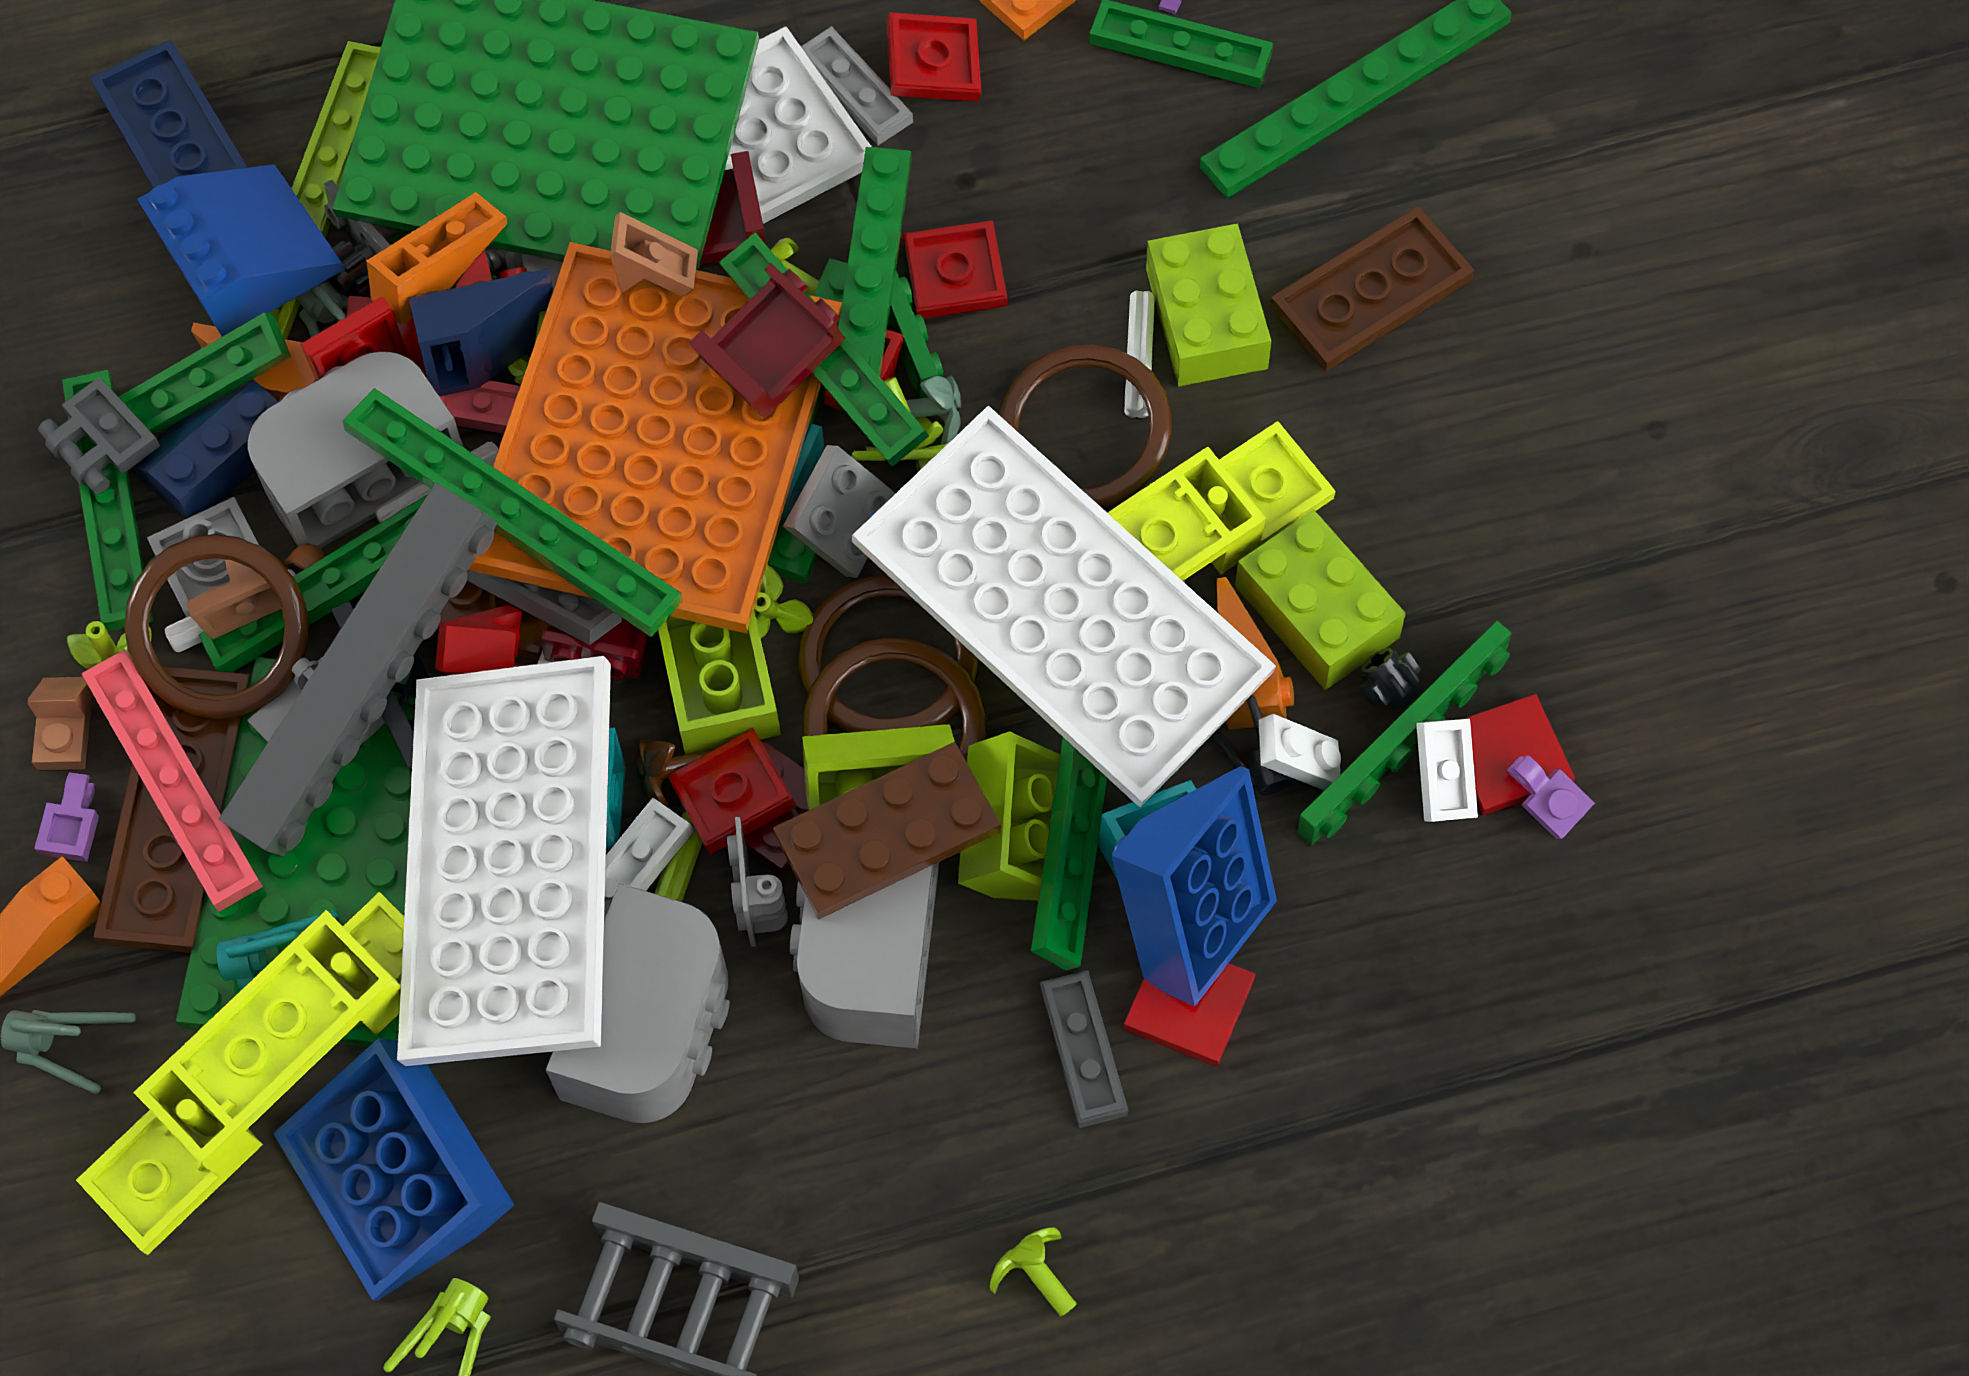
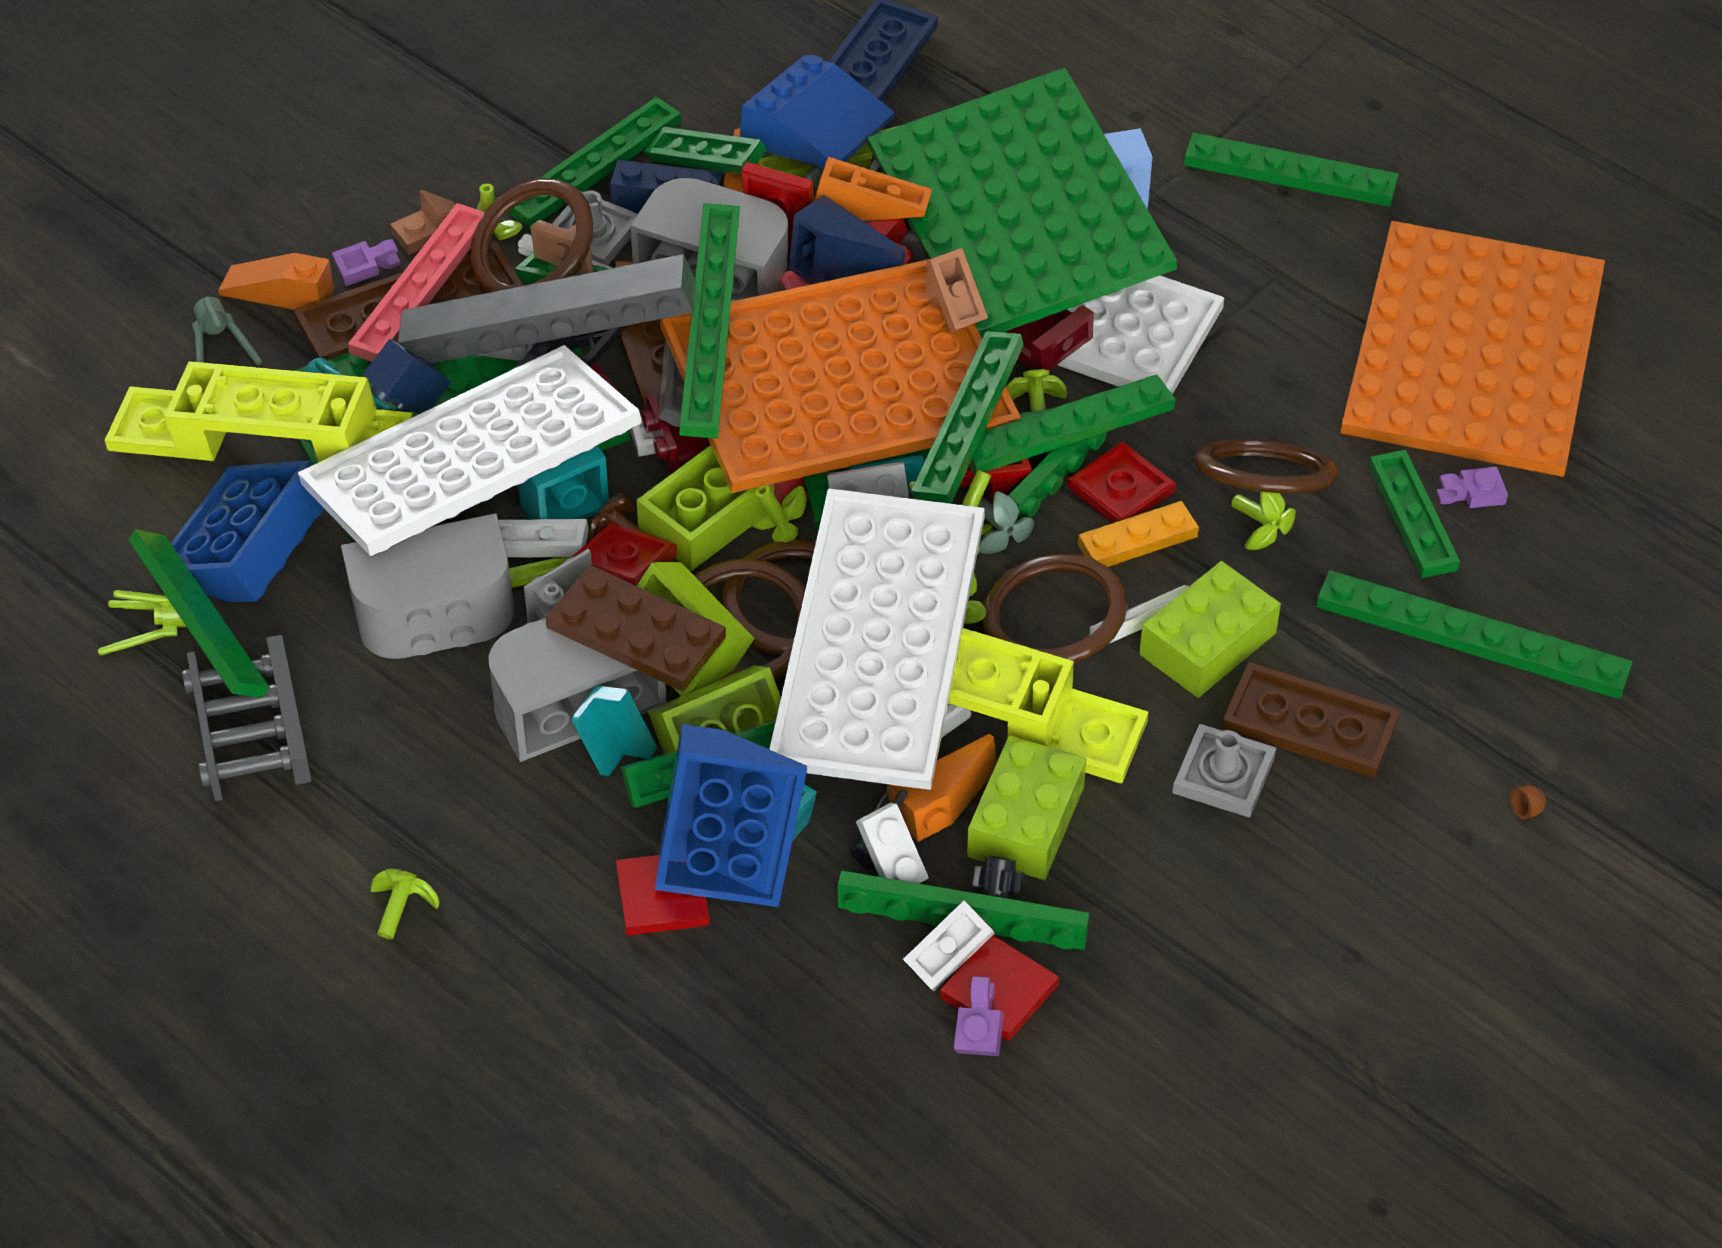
camera: 55 degrees right, 15 degrees down
dark grey plate [38,377,160,494] -> none
red slope [435,605,522,674] -> none
dark red panel [689,263,846,420] -> none
light grey tile [801,26,913,146] -> none
red tile [887,12,981,102] -> none
dark grey tile [1039,970,1129,1128] -> none
none -> green tile [128,529,270,698]
none -> dark blue brick [363,339,452,414]
none -> teal panel [572,685,658,776]
none -> light orange plate [1078,501,1199,567]
none -> light grey plate [1173,724,1276,818]
none -> reddish brown wedge [1194,439,1339,494]
none -> lime plant [1232,492,1296,550]
none -> dark orange hinge [1510,785,1546,820]

